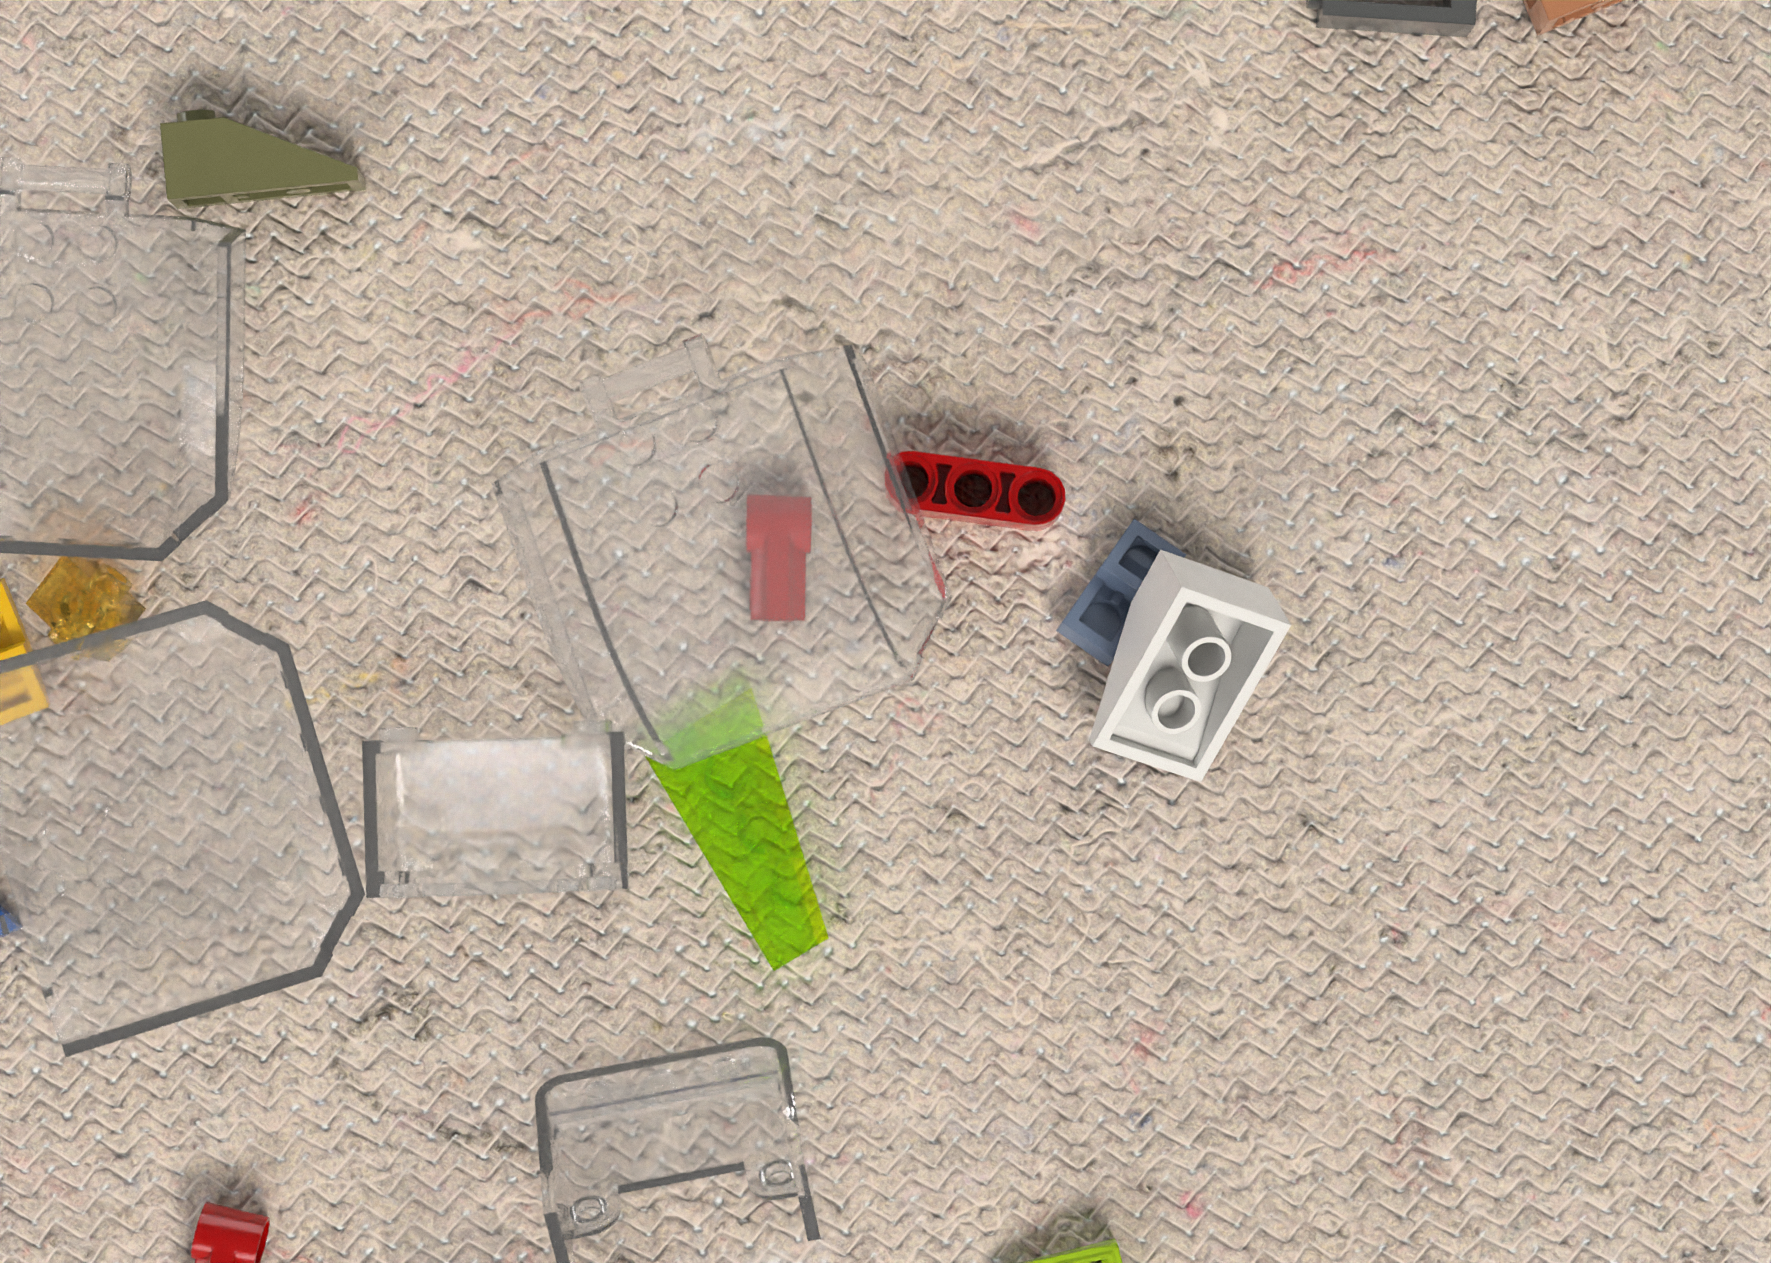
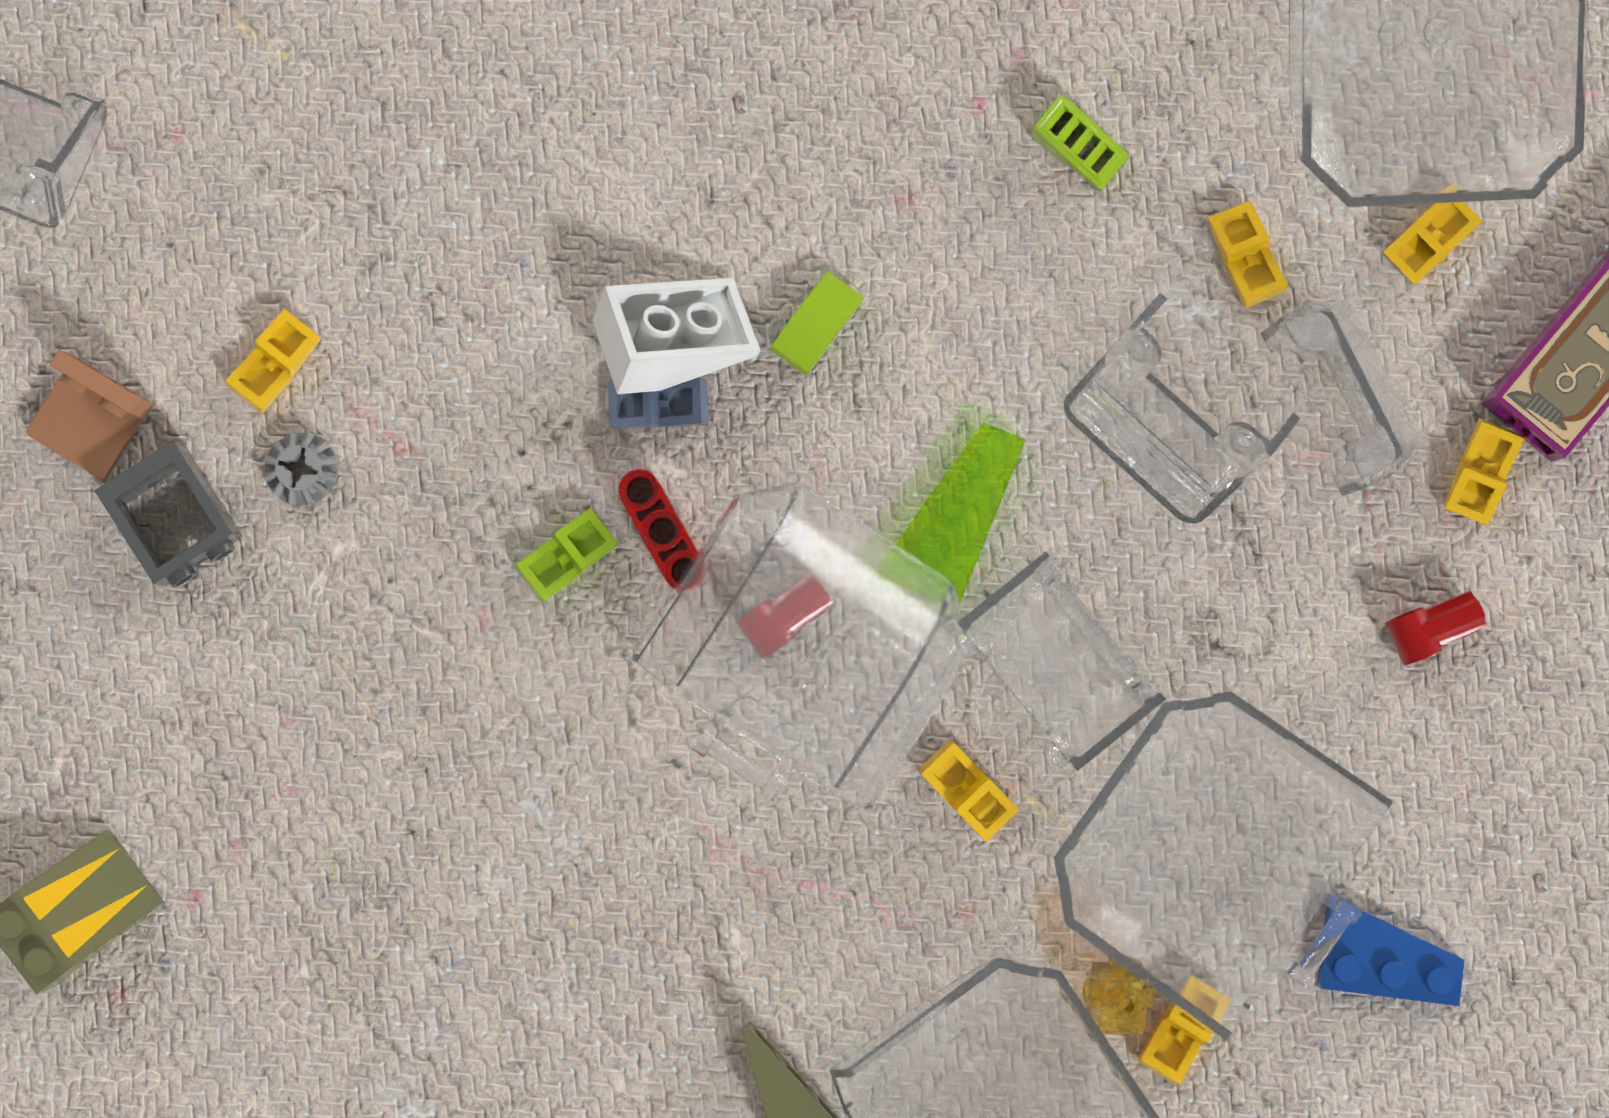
camera: 125 degrees left, 0 degrees up
none -> yellow slope [225,309,321,414]
none -> light grey gear [263,433,338,506]
none -> lime slope [515,507,619,604]
none -> lime slope [769,271,865,376]
none -> yellow slope [917,739,1019,842]

